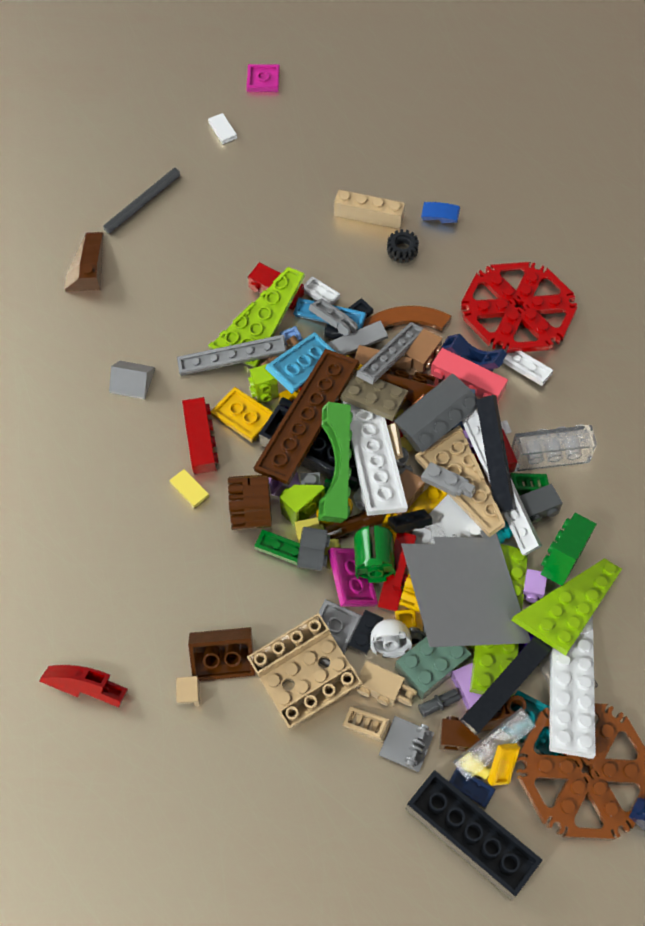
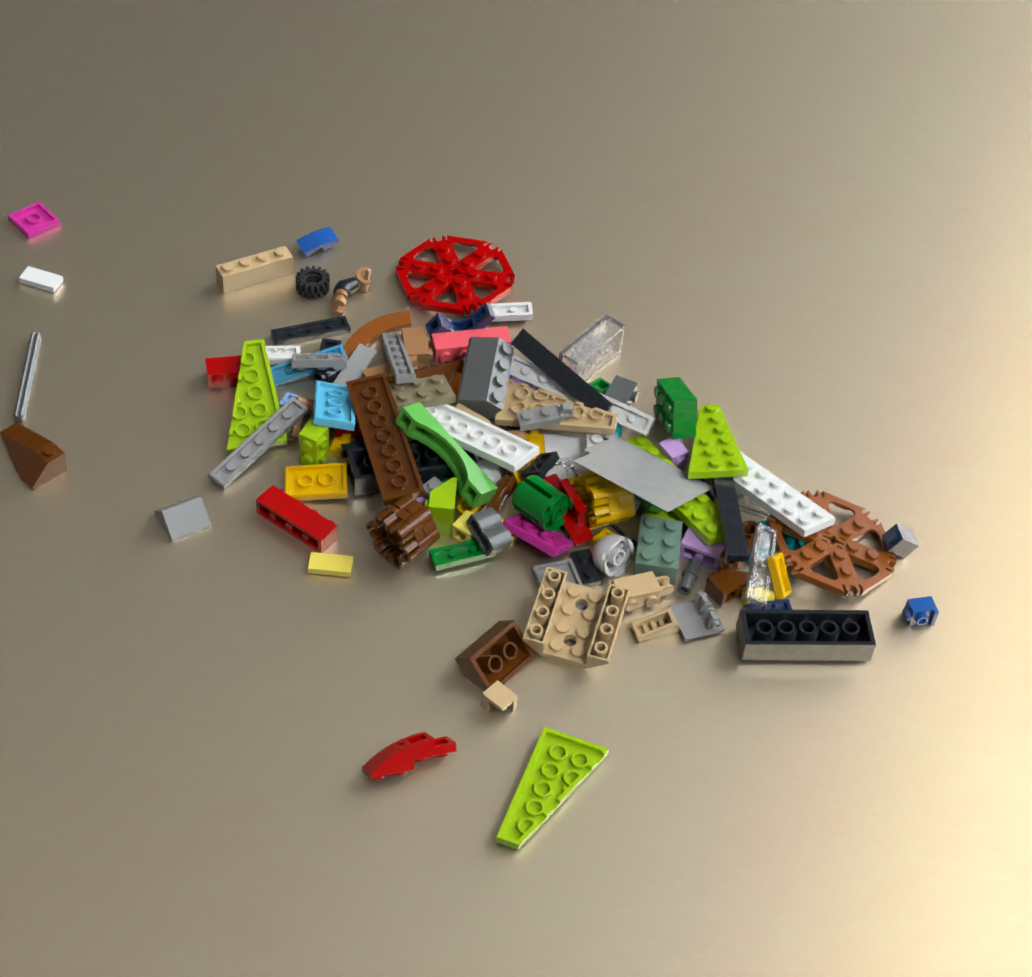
camera: 50 degrees left, 15 degrees down
none -> black tile [271,316,351,346]
none -> medium nougat piece [331,267,372,317]
none -> lime wing [496,726,609,850]
none -> blue brick [902,596,939,626]

